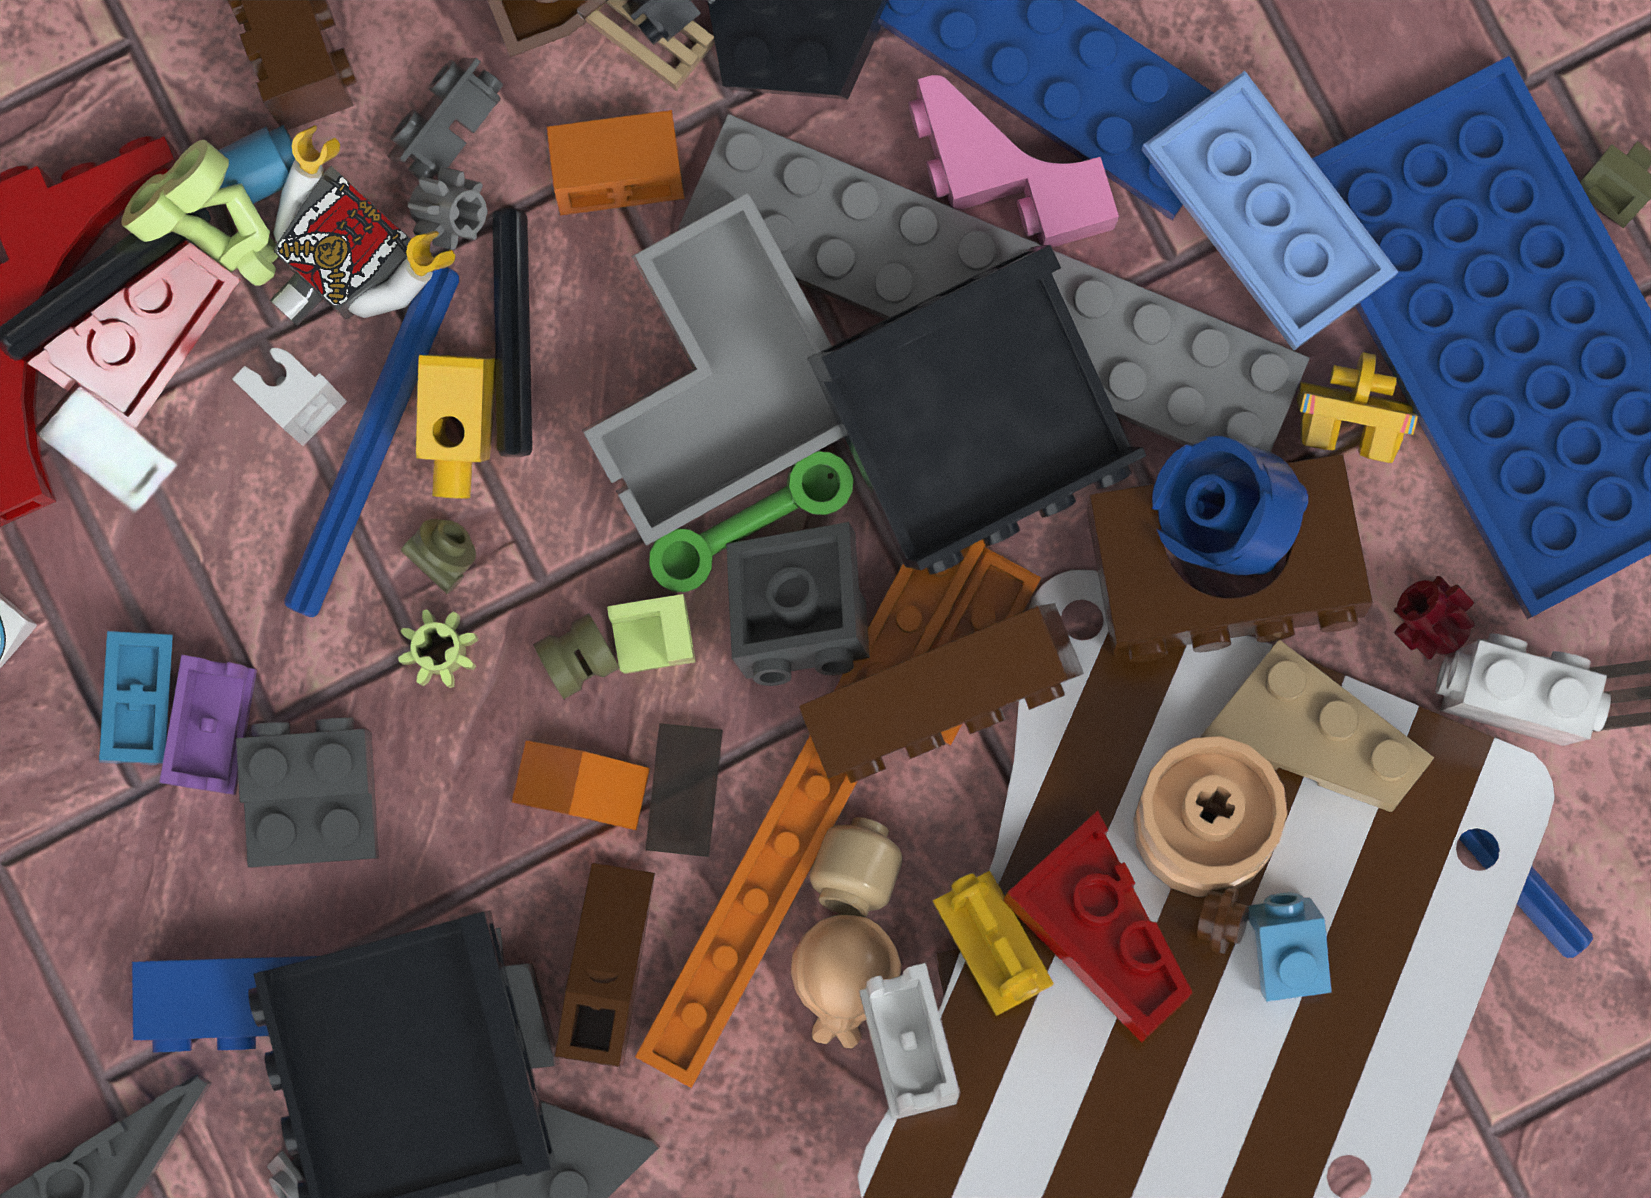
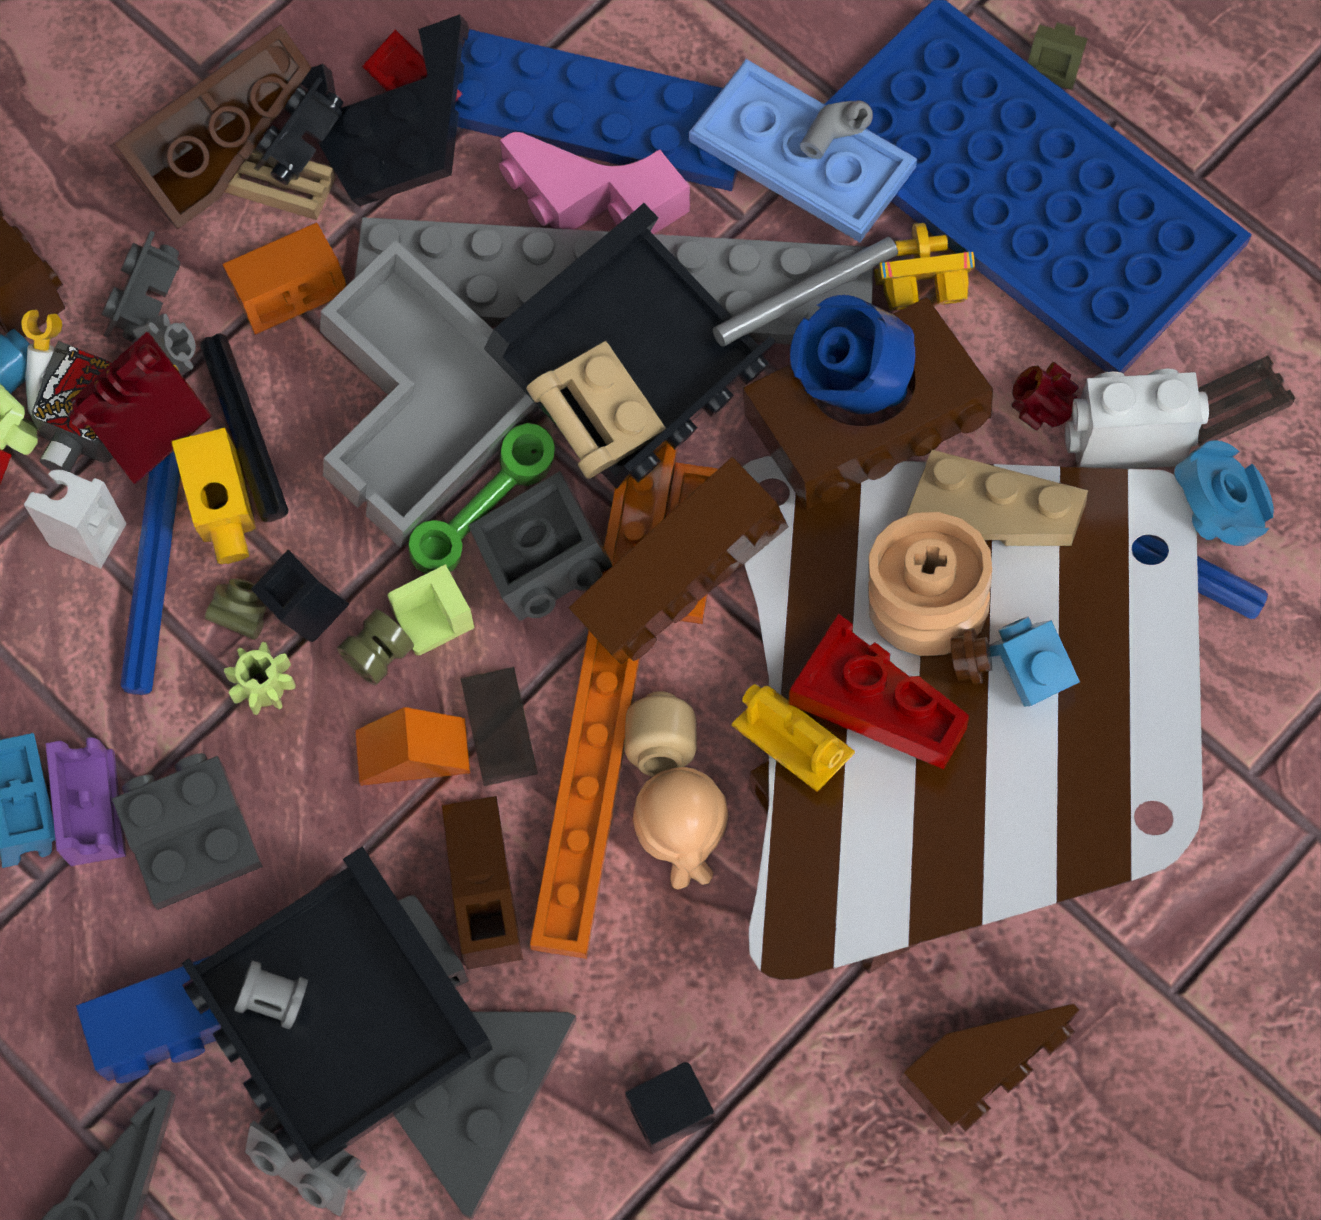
camera: 20 degrees left, 15 degrees down
white hinge [859,963,960,1120] -> none
none -> dark red hinge [68,332,213,484]
none -> light grey bush [234,960,308,1030]
none -> black panel [251,550,350,642]
none -> tan plate [526,341,666,479]
none -> light grey bar [713,237,898,346]
none -> light grey arm [800,101,873,159]
none -> dark azure plate [1174,440,1274,546]

